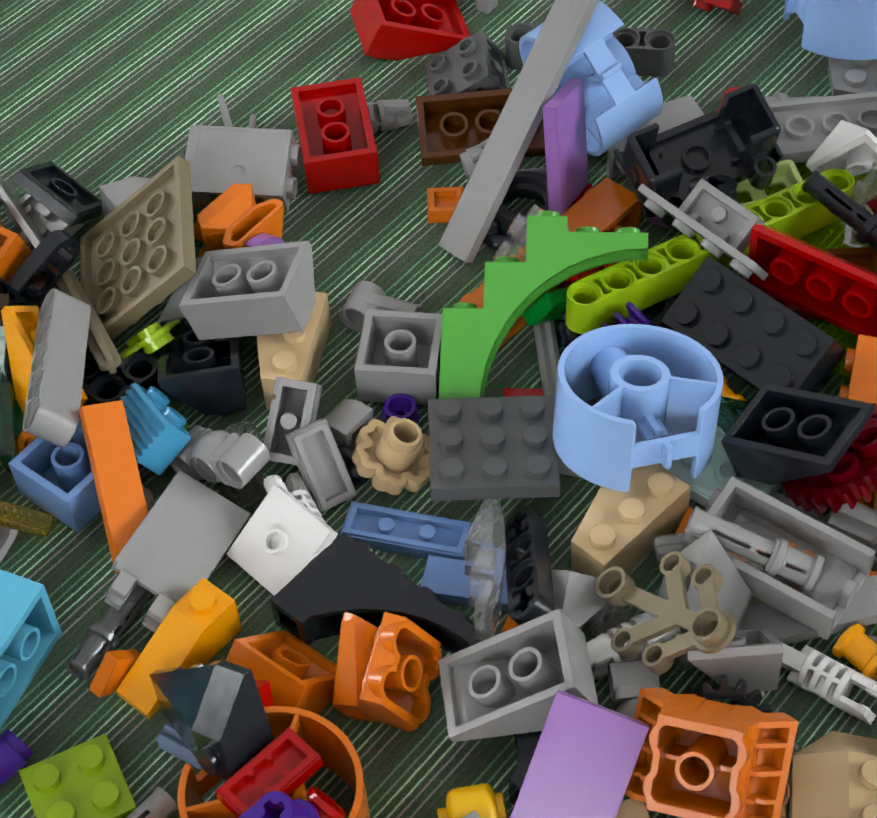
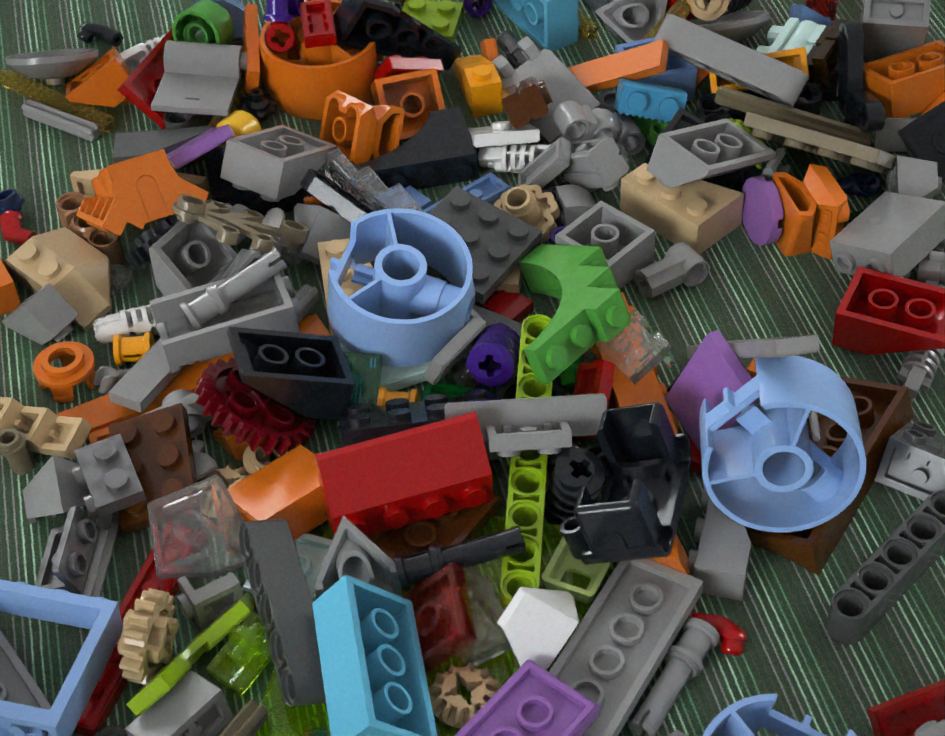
camera: 125 degrees right, 5 degrees down
none -> reddish brown brick [501,76,553,129]

